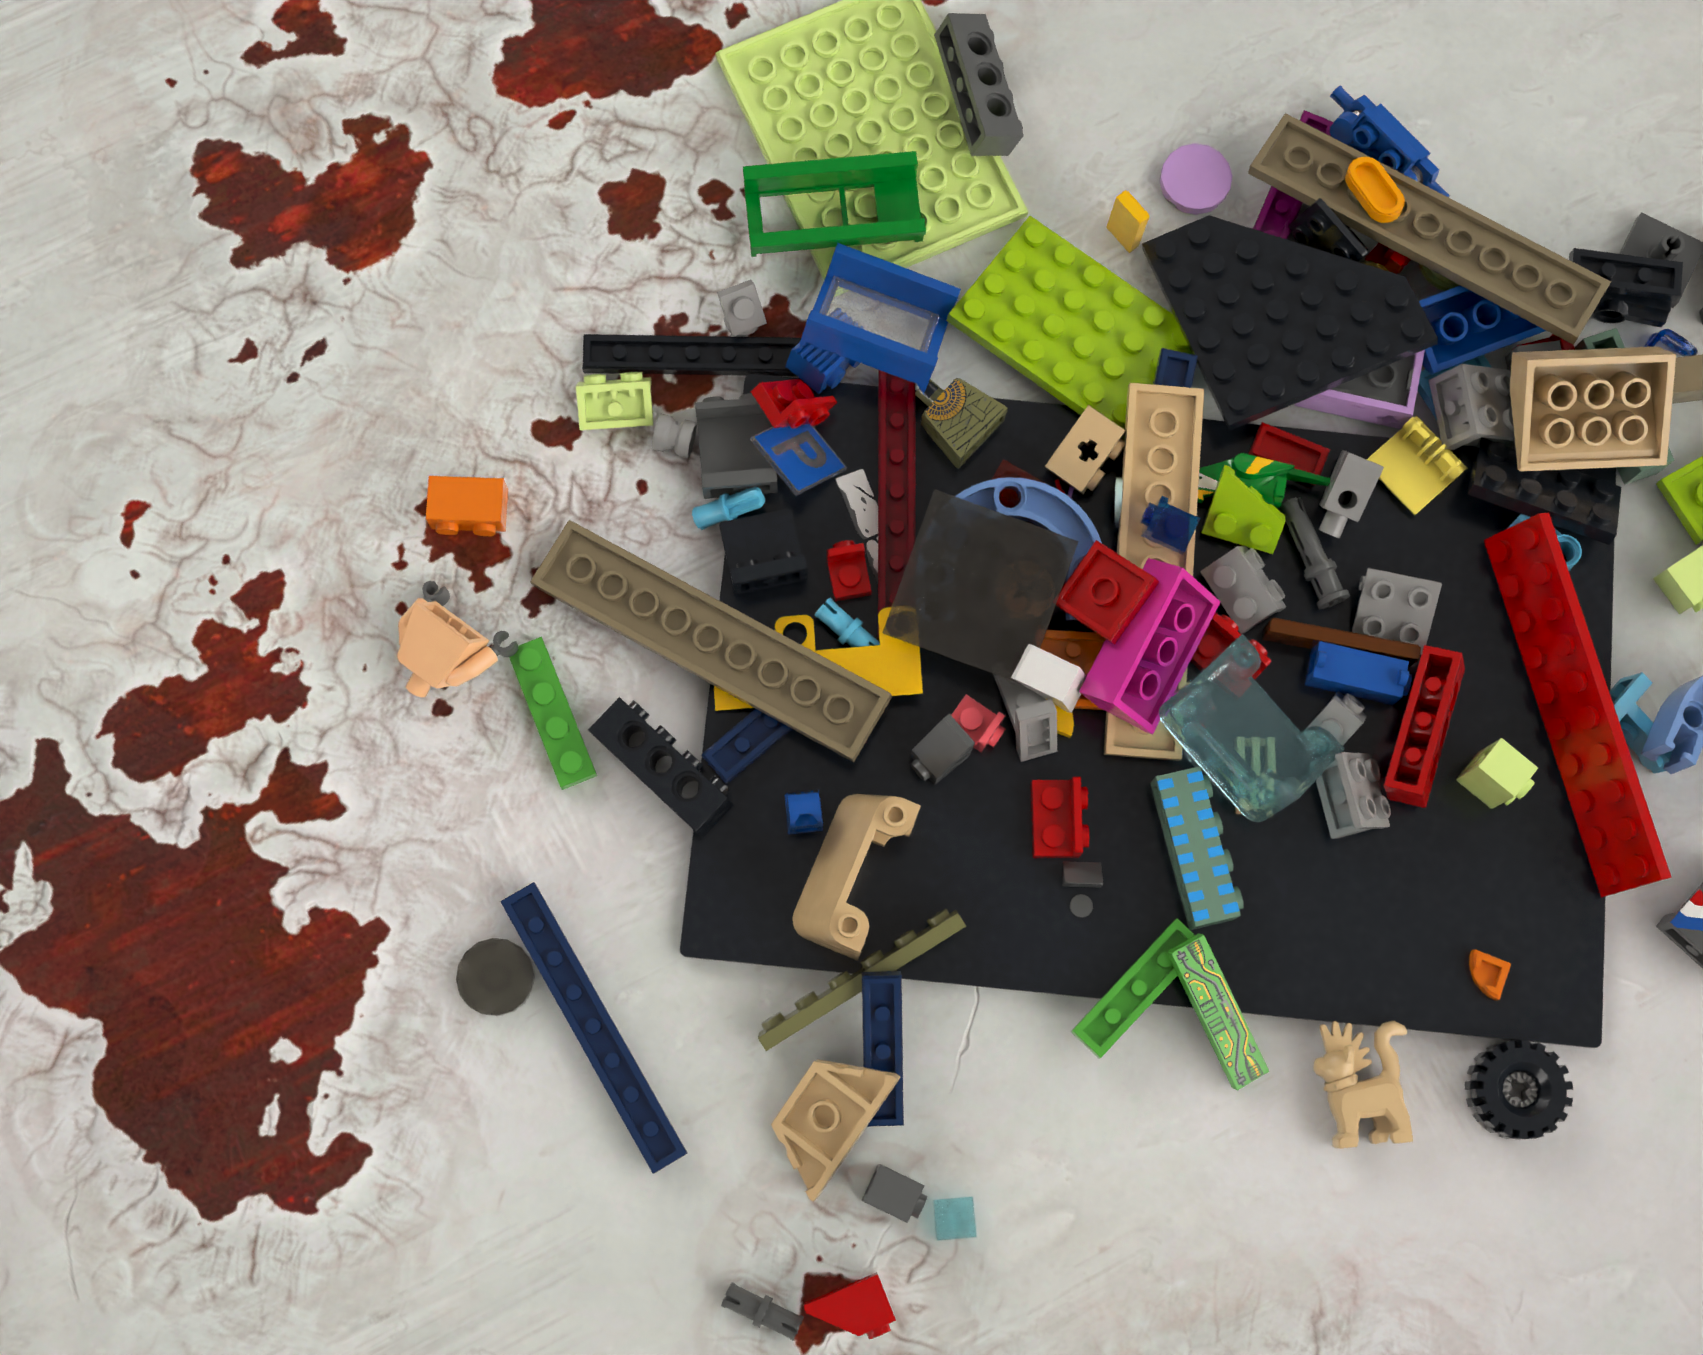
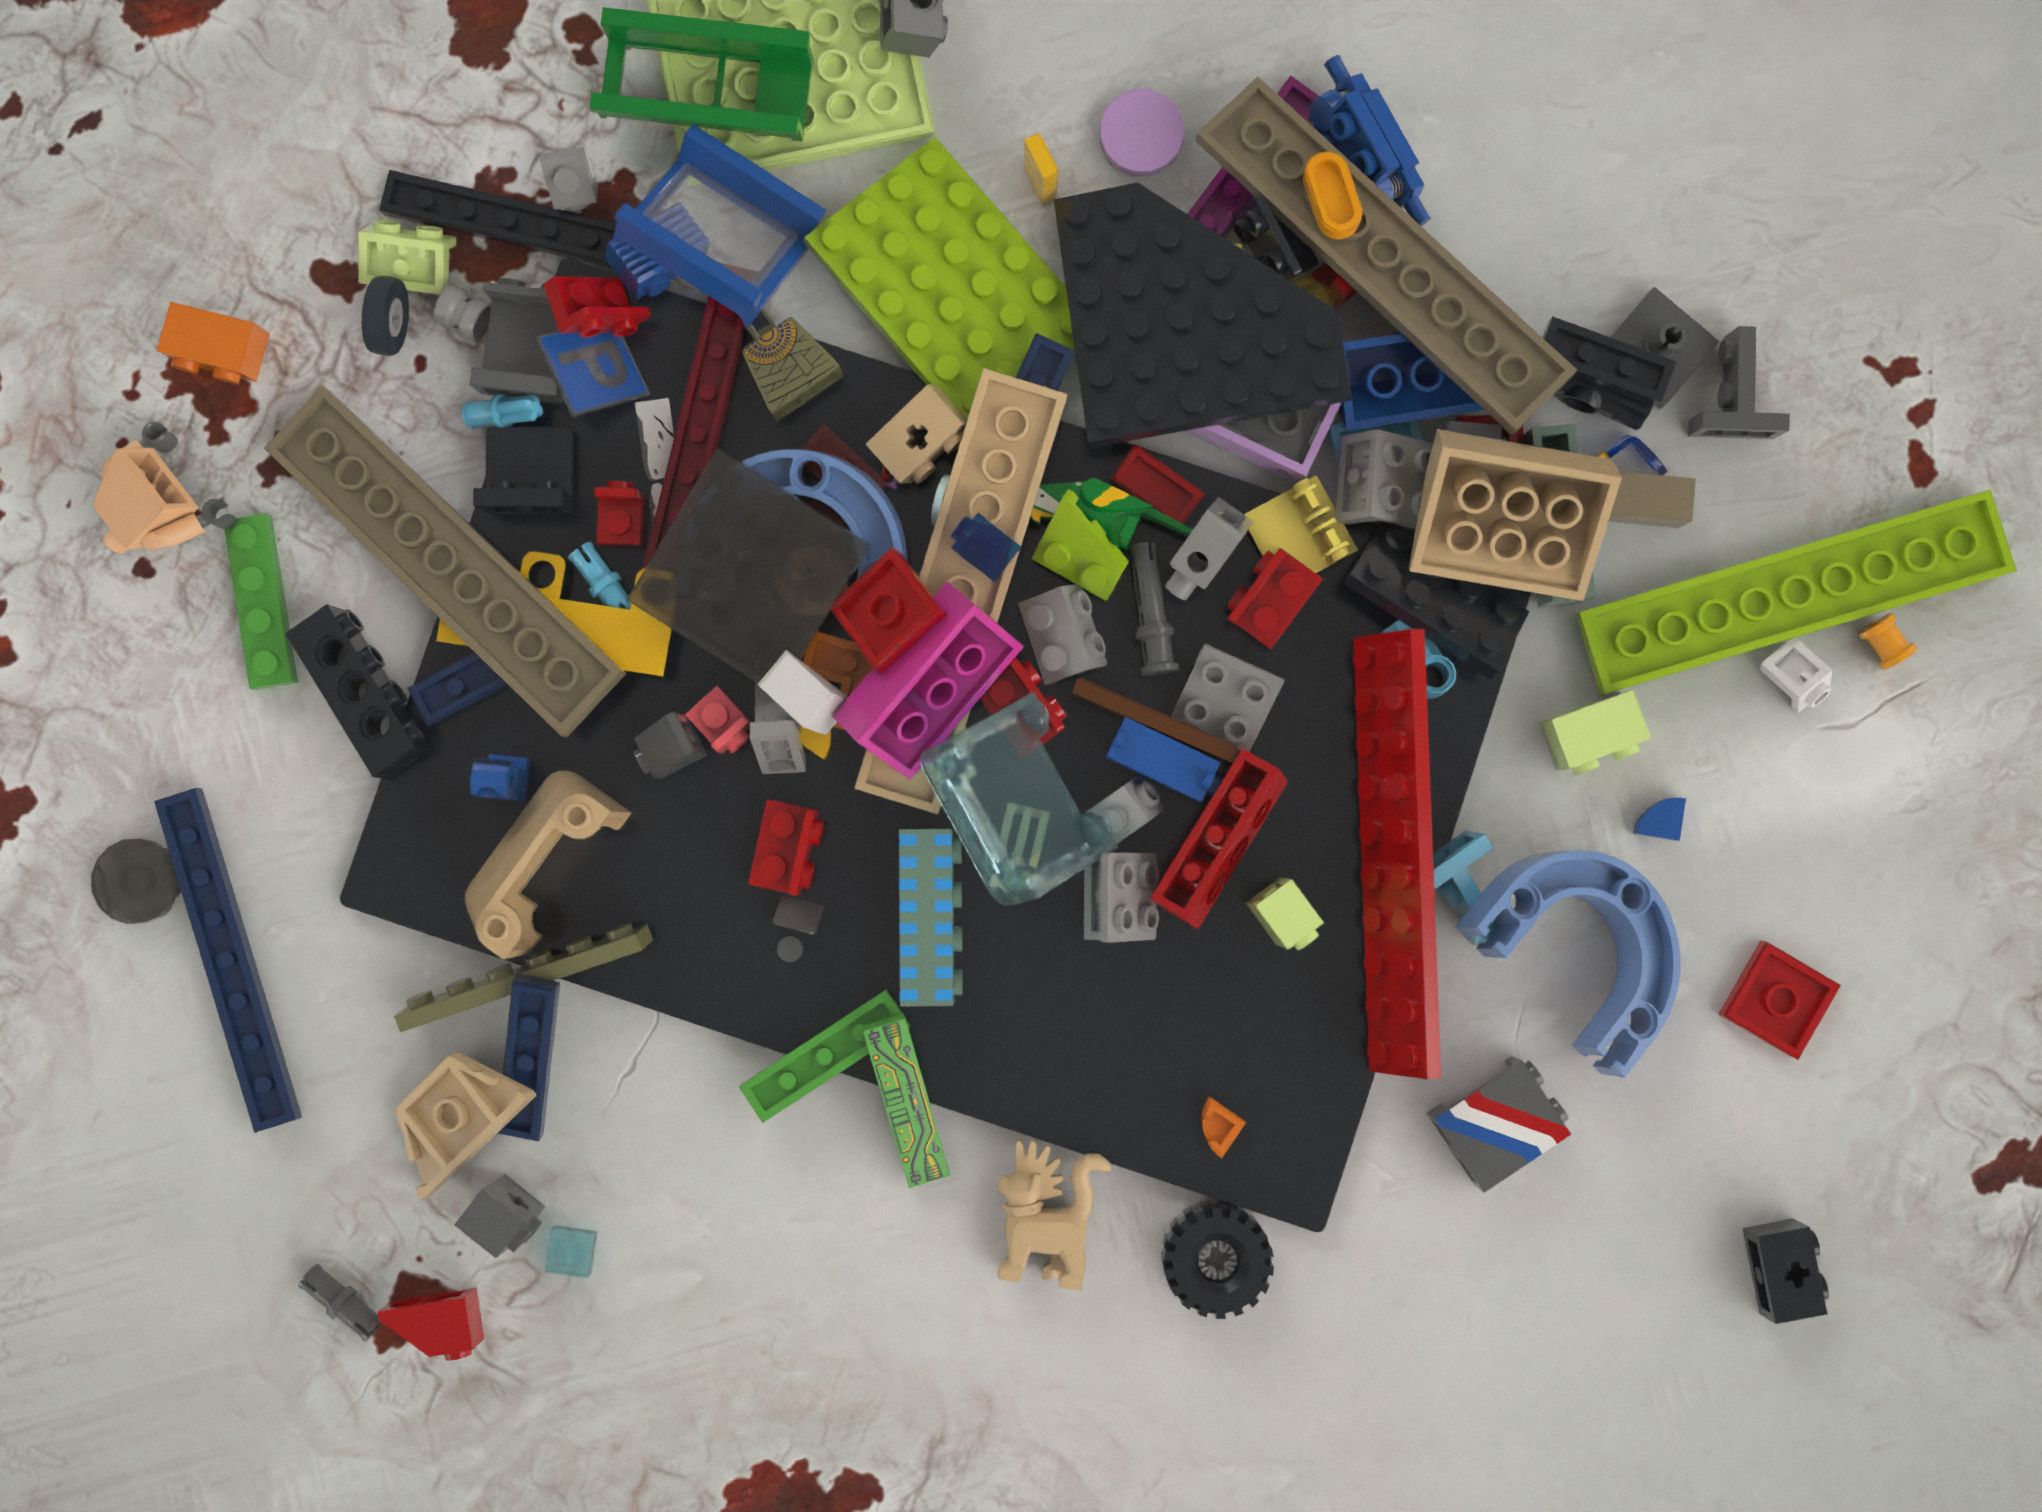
camera: 20 degrees right, 10 degrees up
none -> black bush [361,276,409,356]
none -> red bracket [1227,548,1323,649]

